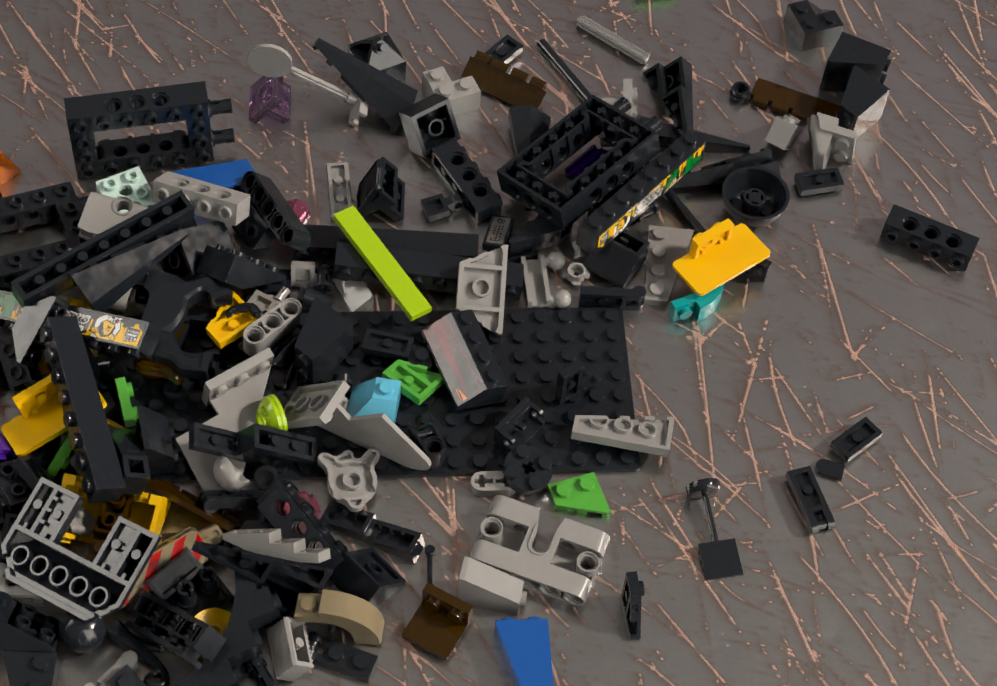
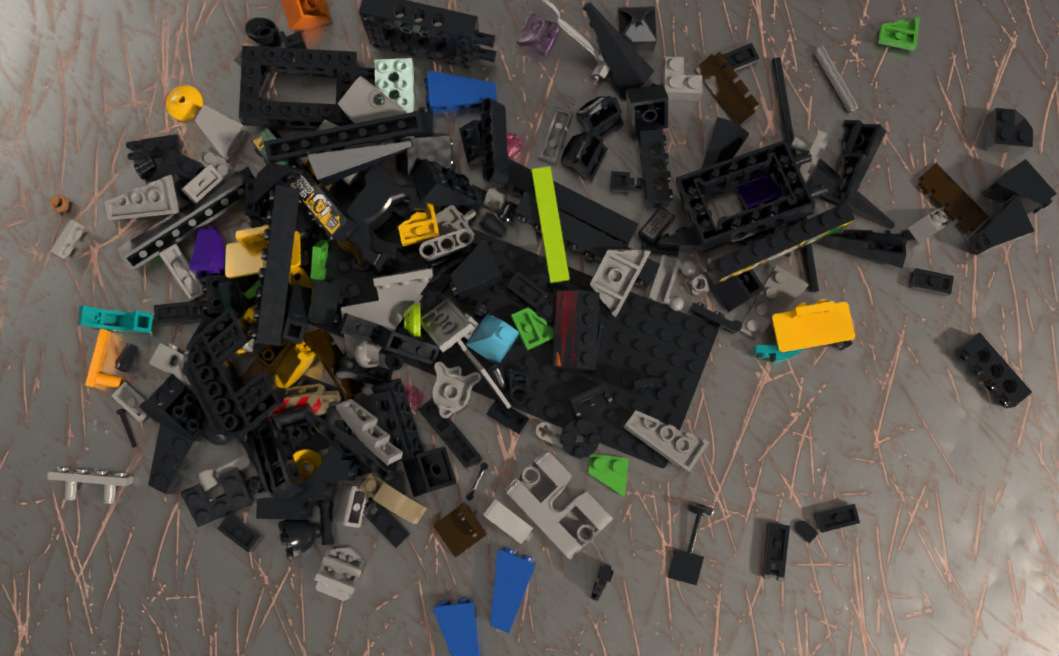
camera: 30 degrees right, 25 degrees up
light grey brick [153,171,250,226] -> none
black piece [225,303,261,319] -> none
black piece [722,166,790,227] -> none
black plate [729,81,751,102] -> none
light grey piece [807,112,858,170] -> none
none -> black plate [486,399,529,435]
none -> black piece [576,96,624,138]

